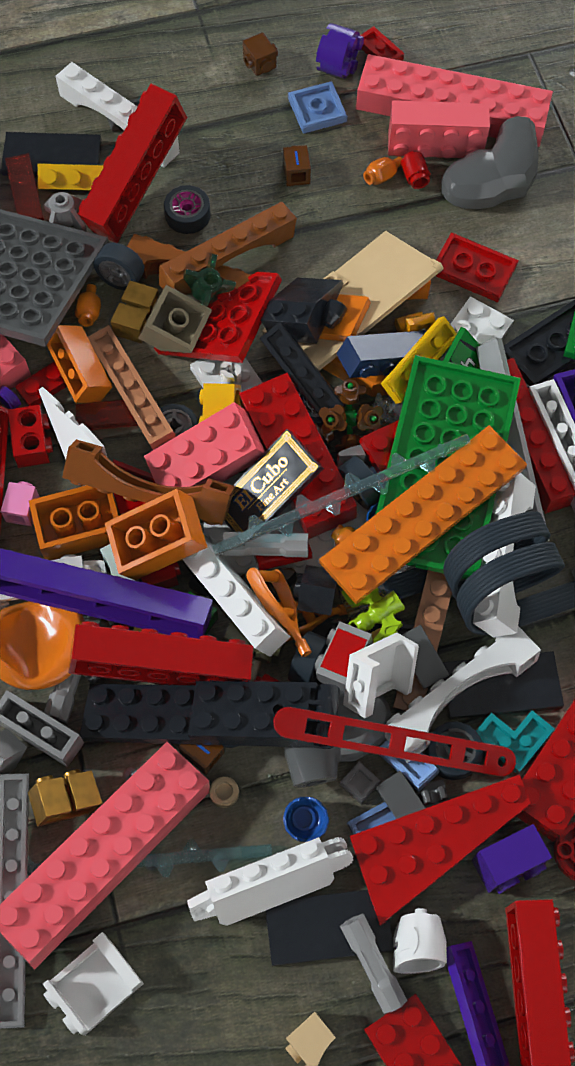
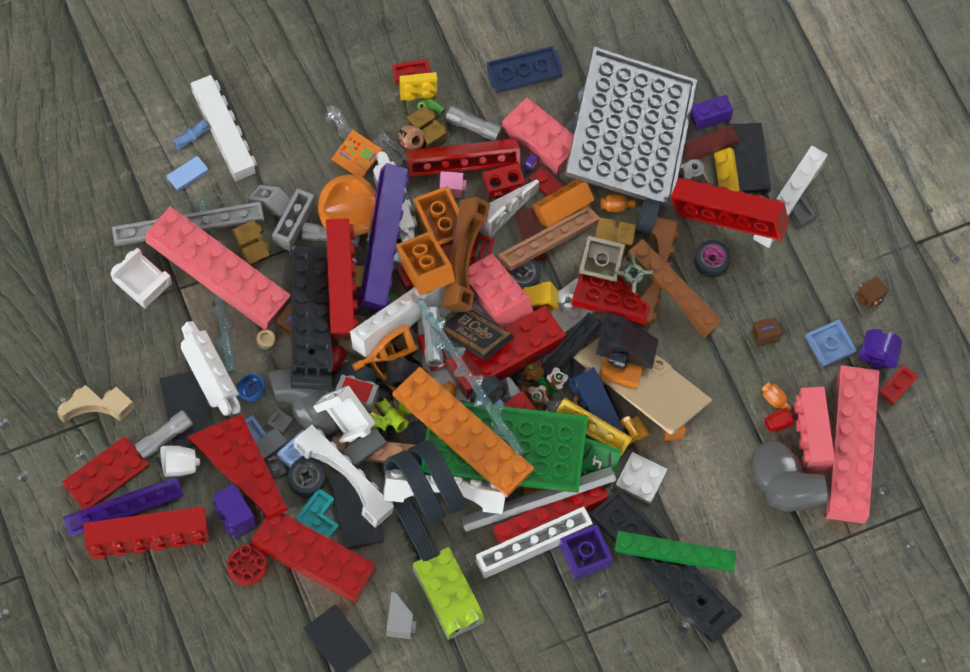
camera: 80 degrees right, 0 degrees up
red piece [273,707,516,776] -> none
red tile [436,232,519,303] -> none

